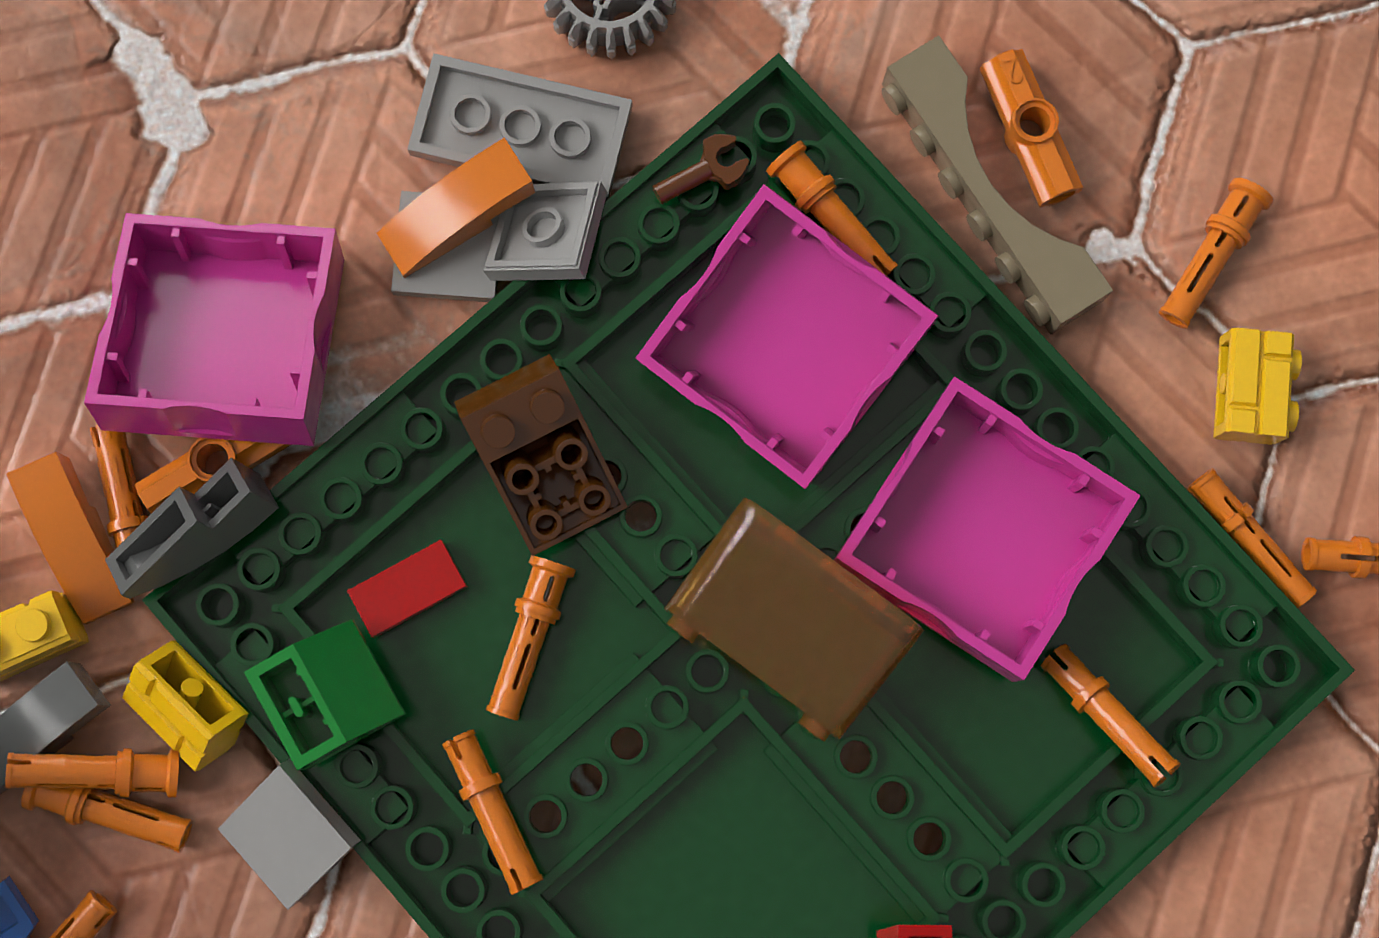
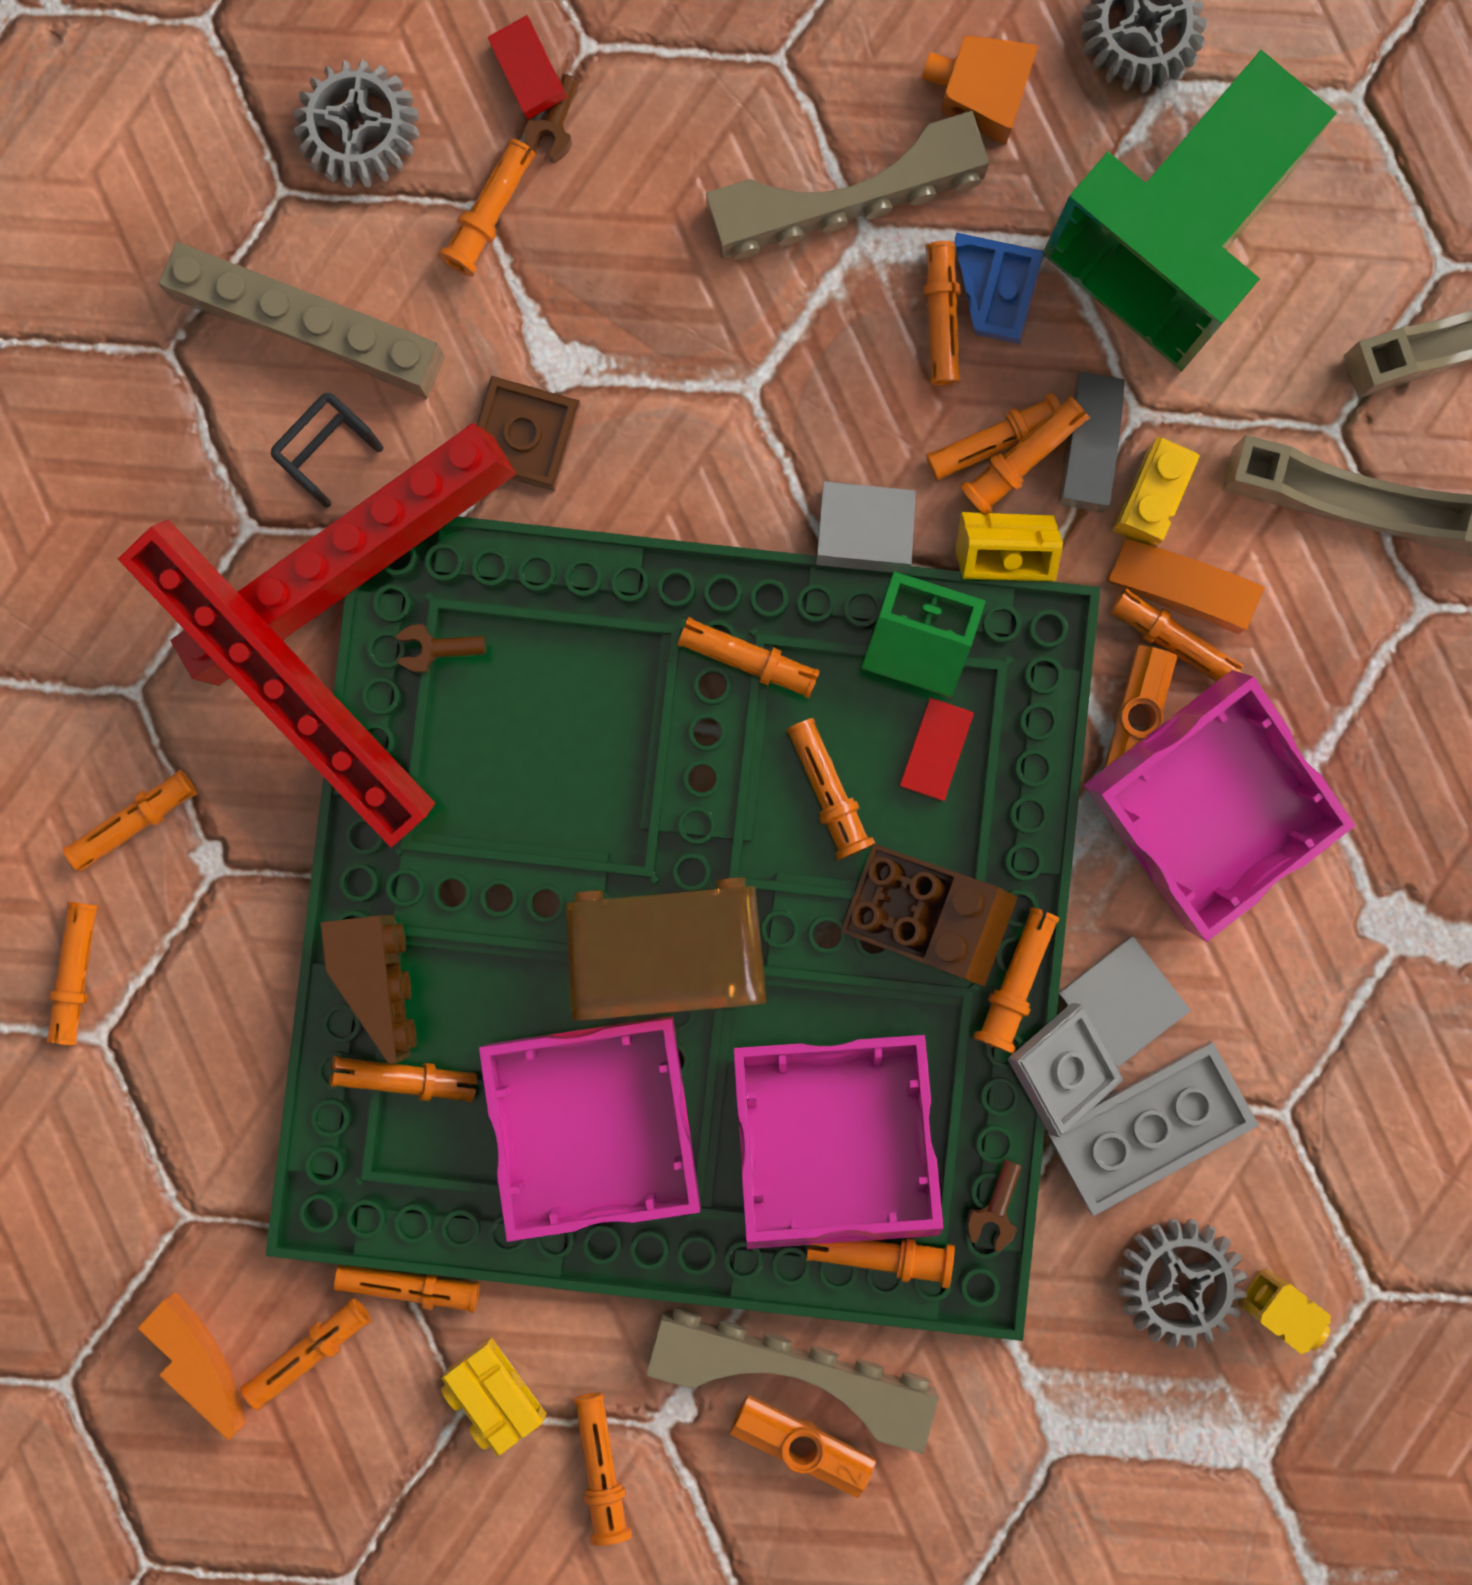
camera: 140 degrees right, 5 degrees up
dark grey slope [105,458,279,599] -> none
orange slope [377,137,535,278] -> none
none -> reddish brown slope [321,915,417,1064]
none -> orange pin [973,907,1060,1054]

